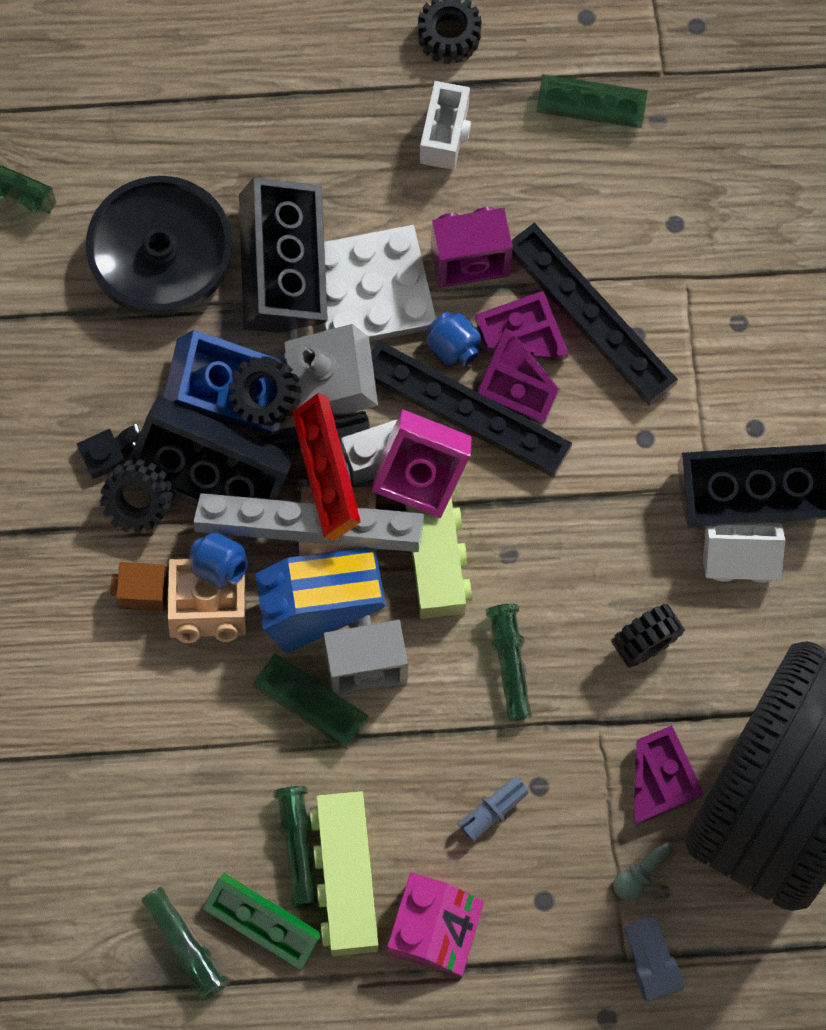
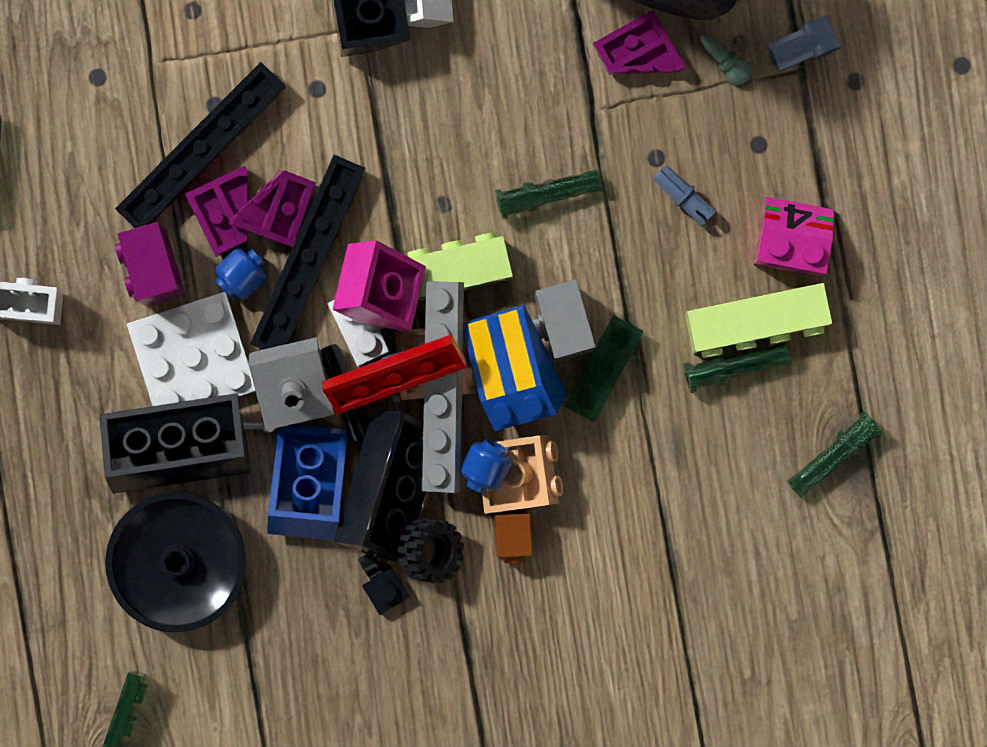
camera: 95 degrees left, 15 degrees up
green plate [203,873,322,970] -> none
black tyre [228,356,301,426] -> none
black tyre [611,604,685,668] -> none

